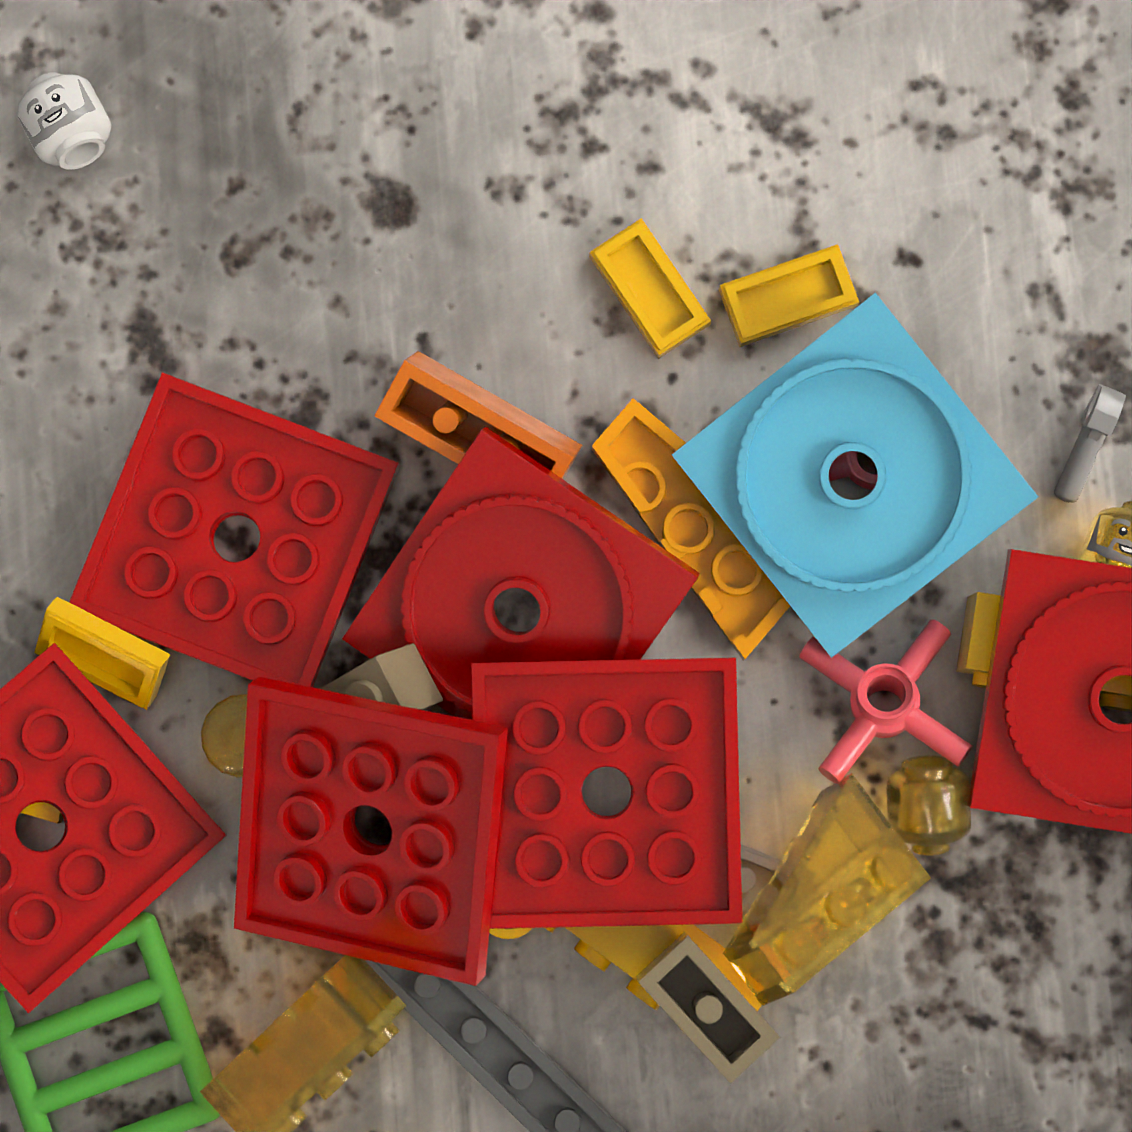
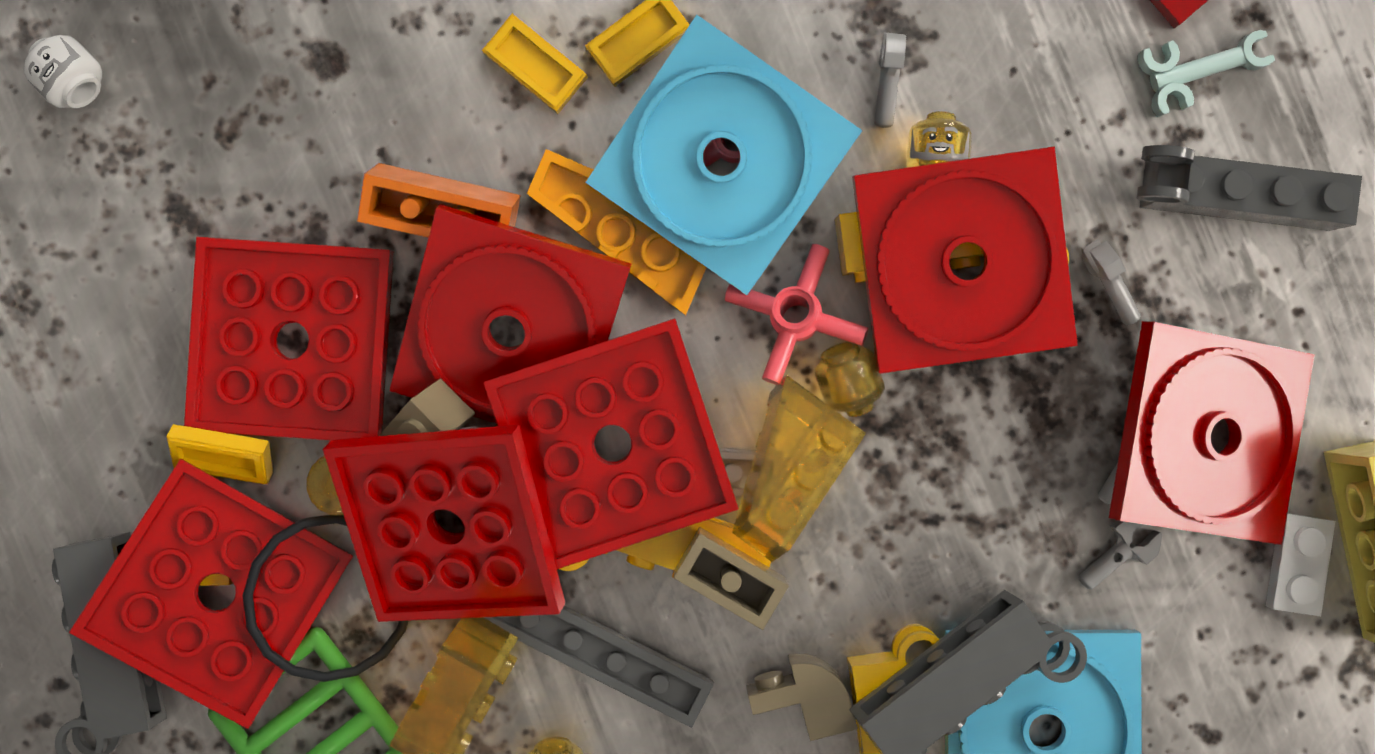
camera: 15 degrees left, 5 degrees up
none -> black piece [242,514,408,682]

